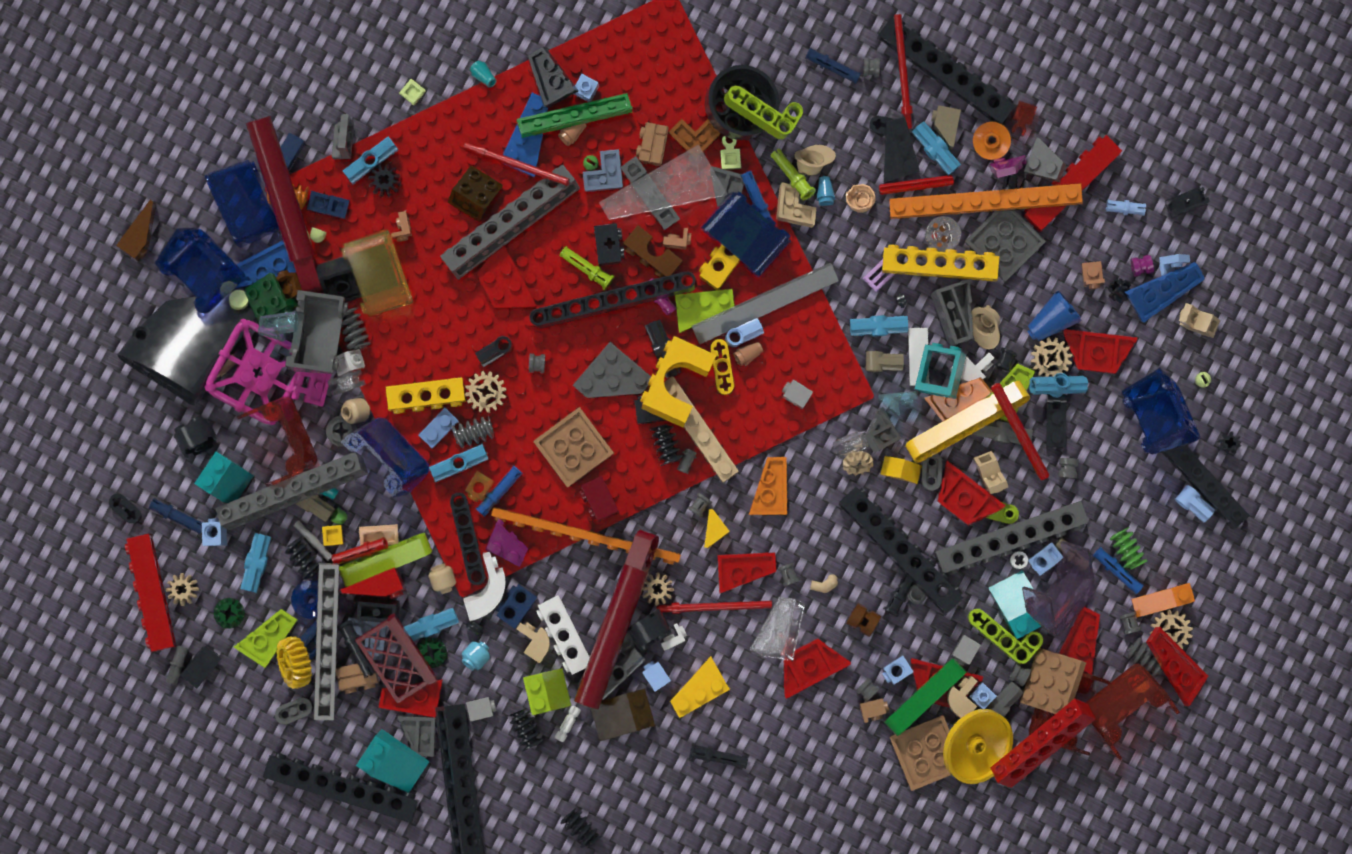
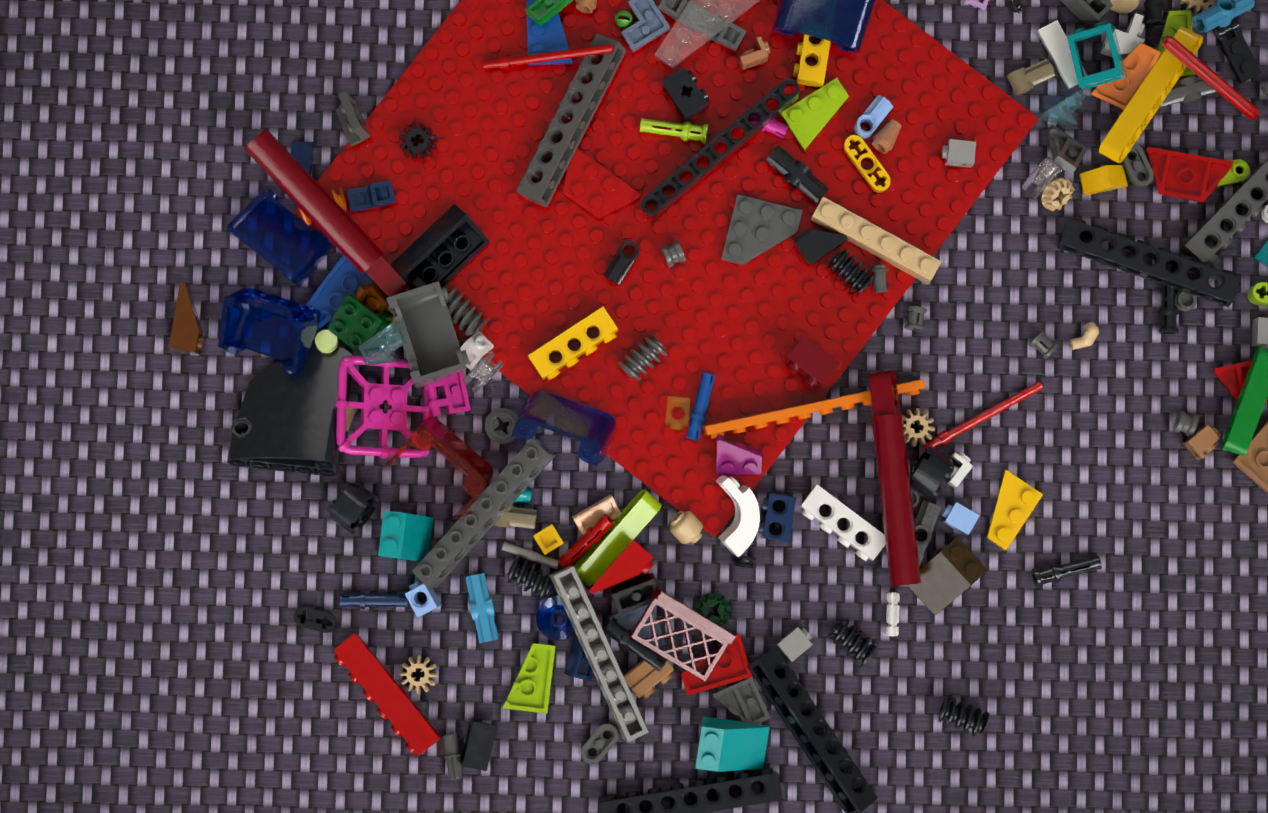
camera: 30 degrees left, 0 degrees up
dark green gear [214,598,245,629] -> none
yellow gear [276,636,312,689] -> none
yellowish green hinge [310,227,327,243] -> none
bright green hinge [331,508,348,525] -> none
clear yellow windscreen [341,229,414,317] -> none
tan head [341,398,370,424] -> none
dark azure piece [343,137,398,184] -> none
nougat bracket [391,211,412,242] -> none
yellowish green tile [399,79,426,106] -> none
dark azure piece [404,608,459,641] -> none
medium blue plate [418,408,459,449] -> none
dark azure piece [429,444,489,482] -> none
dark brown bracket [448,166,503,222] -> none
black beam [450,493,486,585] -> none
medium azure head [462,641,490,670] -> none
tan gear [465,371,507,413] -> none
tan brick [517,622,550,663] -> none
lime slope [523,668,572,715] -> none
medium nougat plate [533,407,614,488] -> none
reddish brown arch [623,225,683,278] -> none
yellow arch [640,336,716,427] -> none
tile [692,263,839,344] -> none
yellow slope [704,509,730,548] -> none
red wing [718,552,776,594] -> none
orange wing [749,457,787,515] -> none
clear wedge [749,597,805,661] -> none
red wing [783,638,851,699] -> none
reddish brown wheel [846,602,881,637] -> none
dark azure piece [850,315,908,337] -> none
light blue brick [882,656,913,685] -> none
tan brick [974,451,1008,494] -> none

